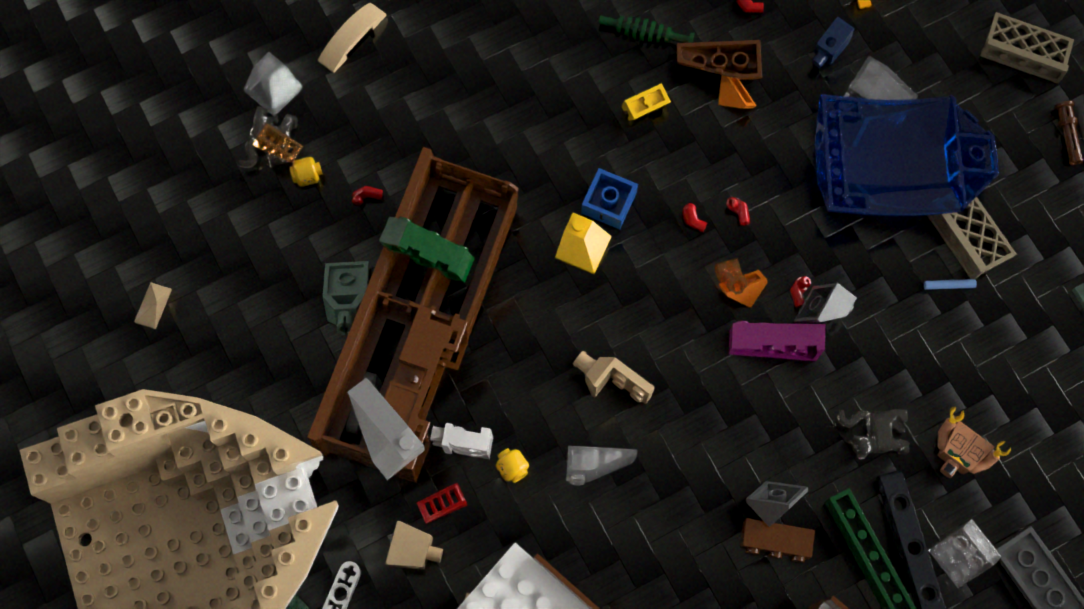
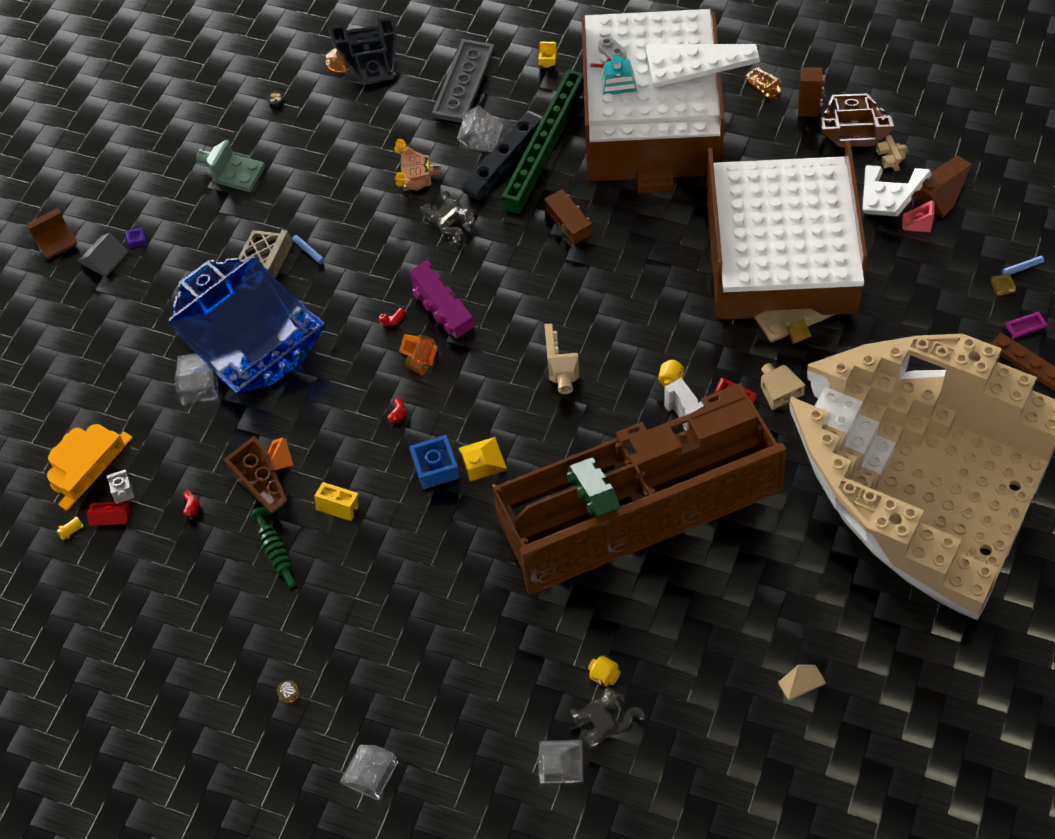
camera: 125 degrees left, 15 degrees down
clear orange slope [253,123,303,163] -> none
tan slope [318,3,386,73] -> none
sand green plate [323,261,369,335] -> none
light grey wedge [348,378,425,480] -> none
red arm [352,186,383,205] -> none
clear slope [566,446,637,485] -> none
red arm [726,197,750,225] -> none
dark grey slope [746,481,808,527] -> none
dark grey slope [794,283,857,324] -> none
dark blue torso [811,17,854,68] -> none
dark tan fence [980,12,1074,84] -> none
reddish brown pin [1055,101,1083,165] -> none

